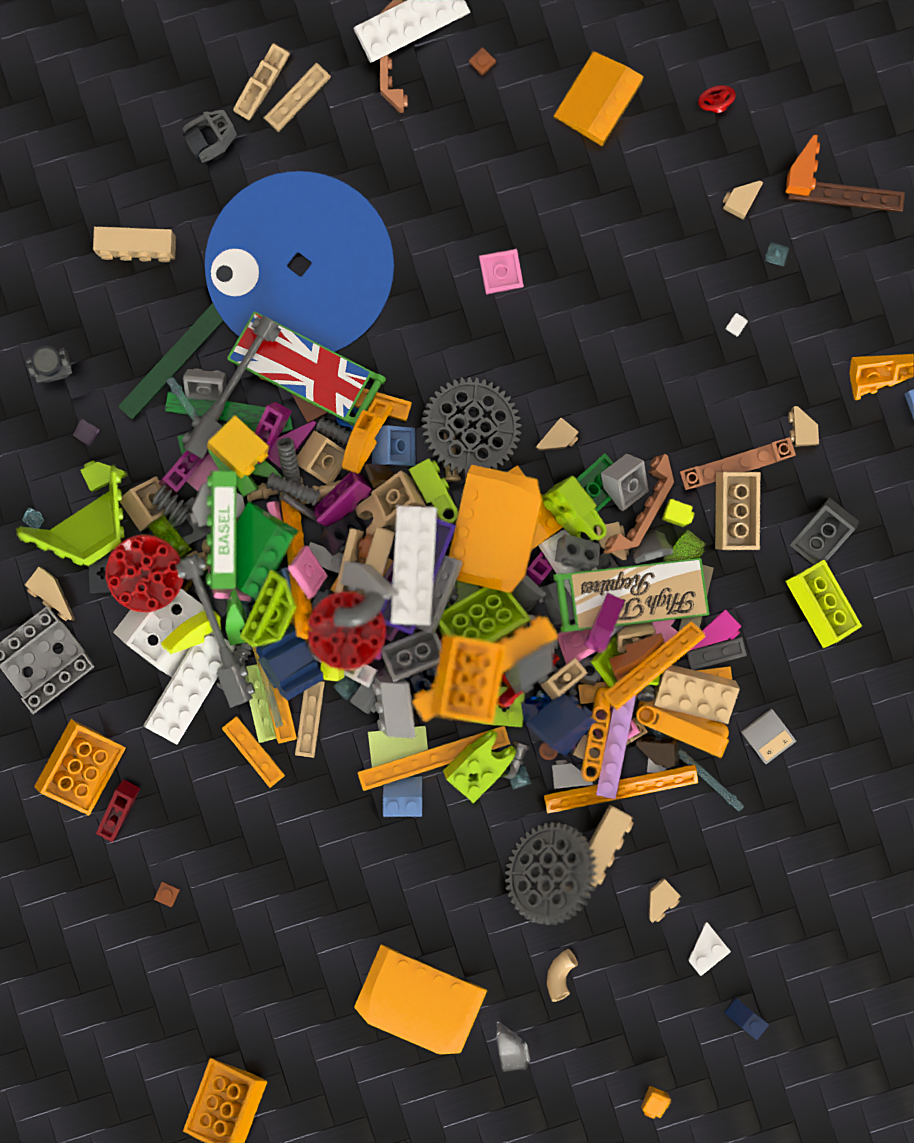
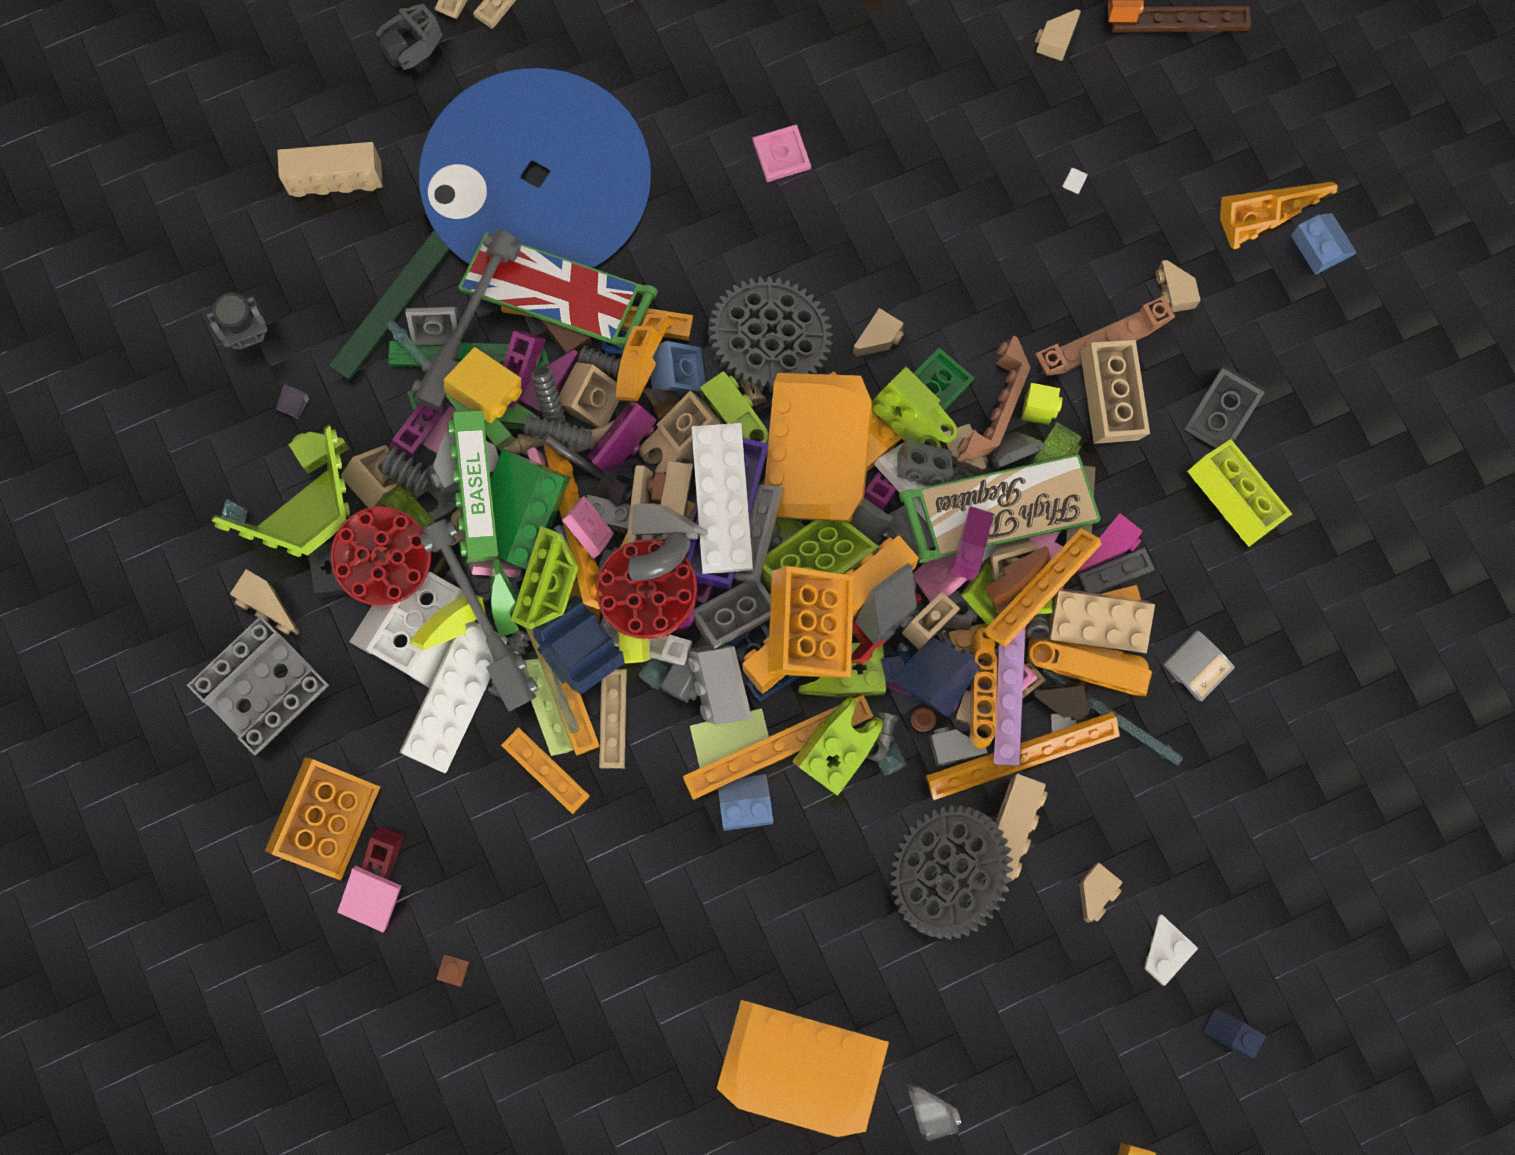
camera: 10 degrees left, 10 degrees down
tan cylinder [547,949,578,1002] -> none
light grey slope [601,454,649,511] -> none
clear light blue slope [765,242,789,266] -> none
none -> bright pink tile [338,866,401,932]

